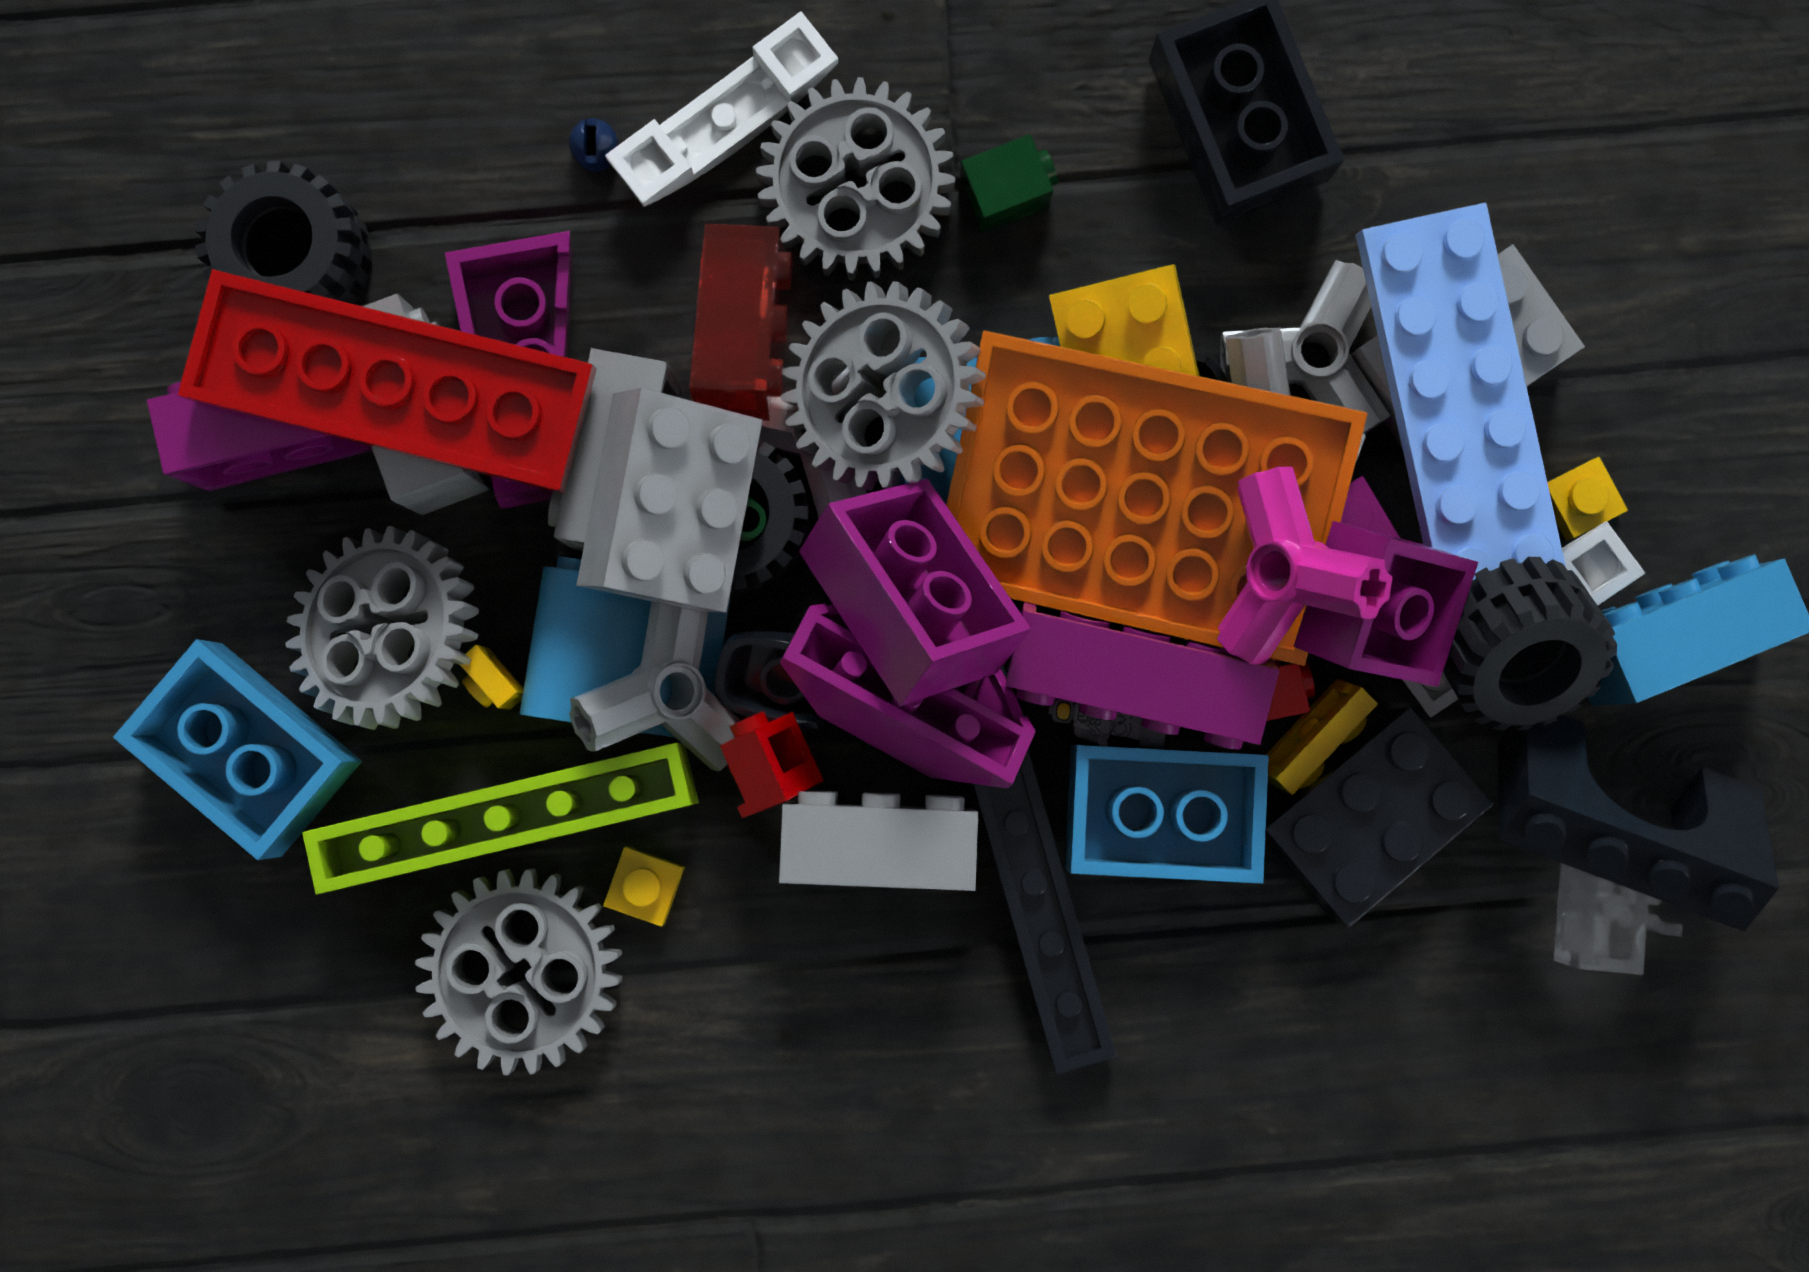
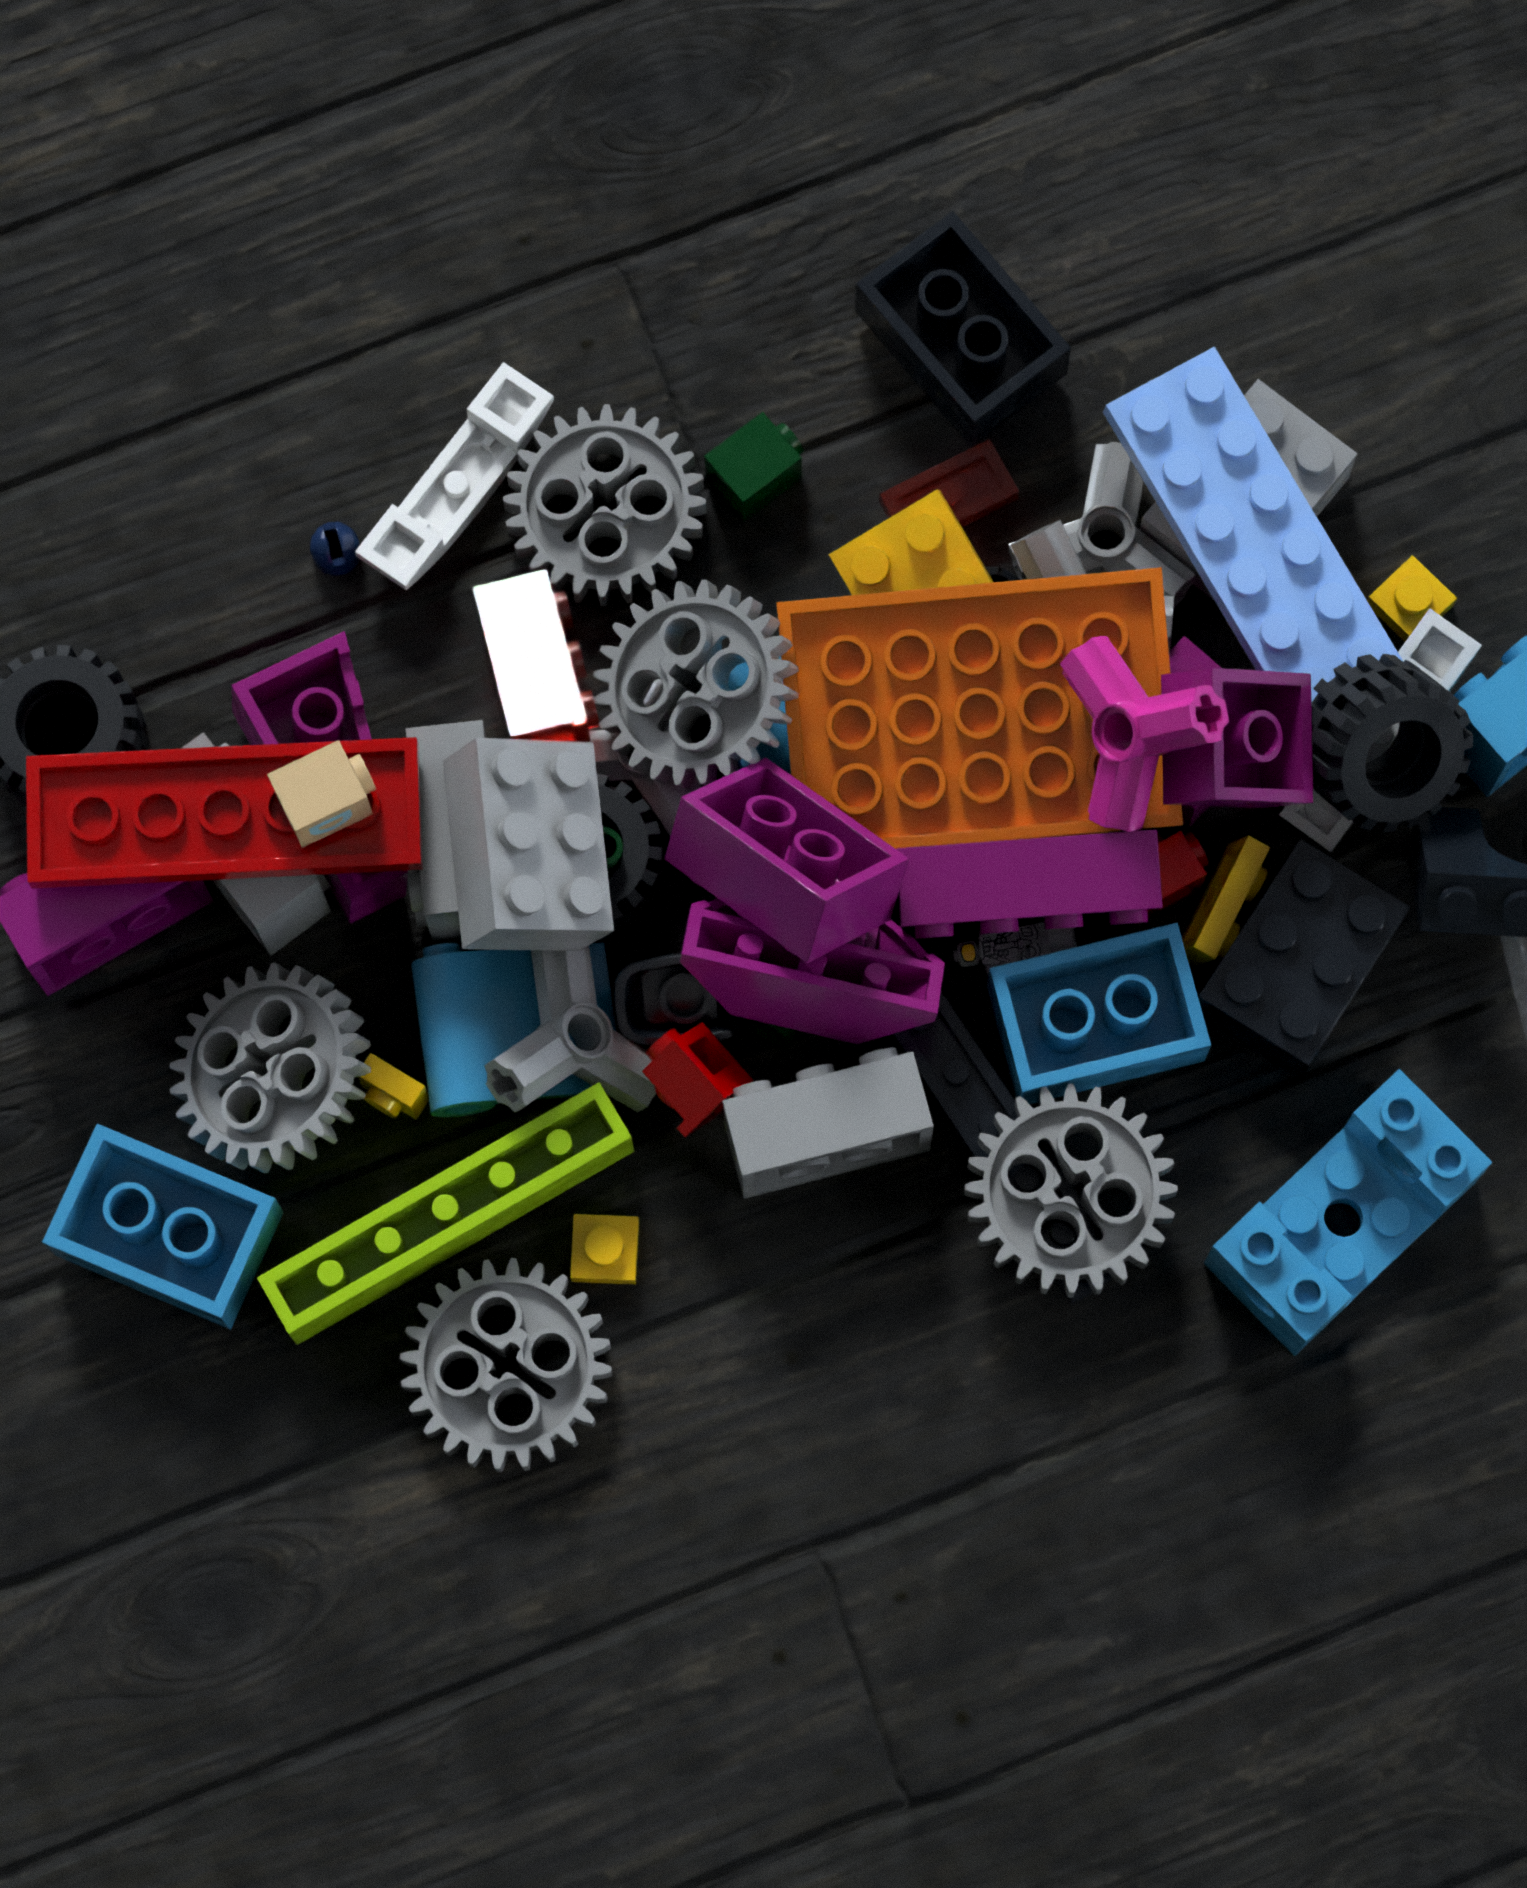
camera: 15 degrees left, 10 degrees down
none -> tan brick [267,740,376,848]
none -> clear red plate [879,439,1019,527]
none -> light grey gear [964,1084,1178,1298]
none -> dark azure plate [1204,1069,1492,1356]

